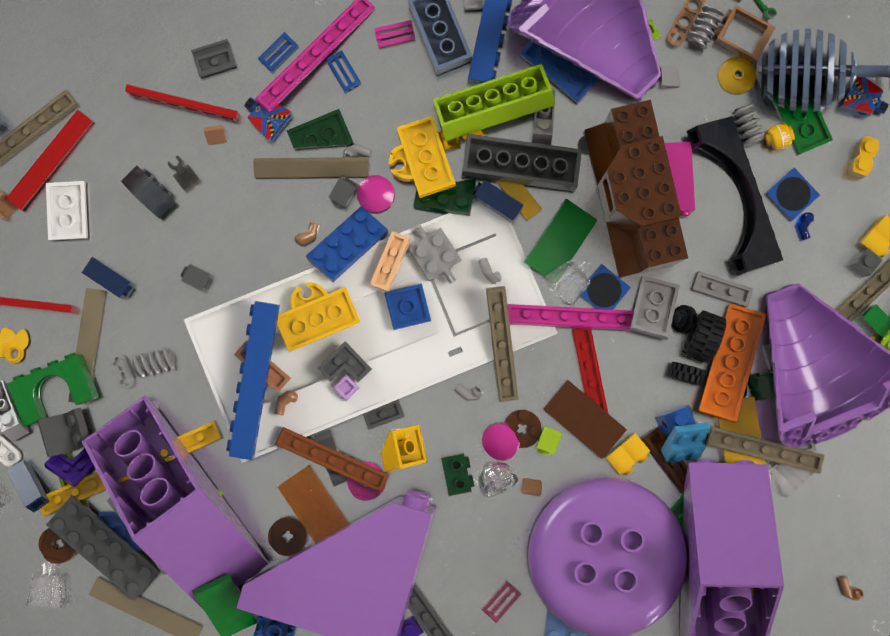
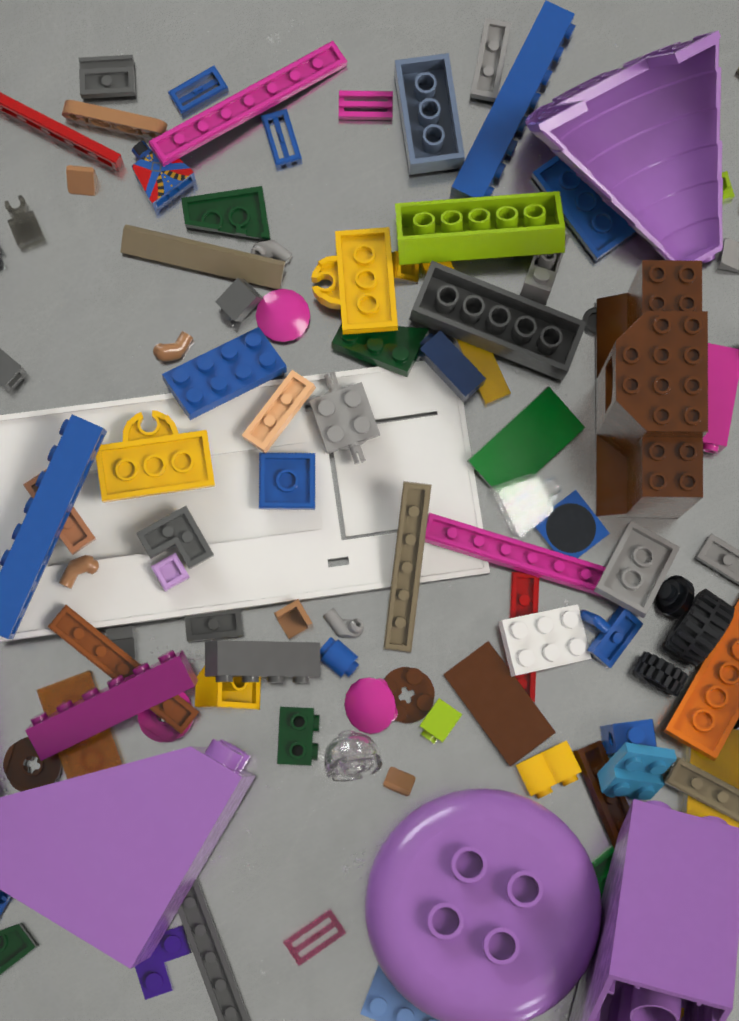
camera: 10 degrees right, 5 degrees down
light grey arm [478,258,502,284] -> none
none -> magenta brick [25,650,198,761]
none -> medium nougat beam [62,100,168,139]
none -> dark grey brick [205,640,320,683]
none -> medium nougat panel [274,599,313,640]
none -> blue brick [320,637,360,678]
none -> white plate [498,604,592,677]
none -> blue plate [580,606,643,668]

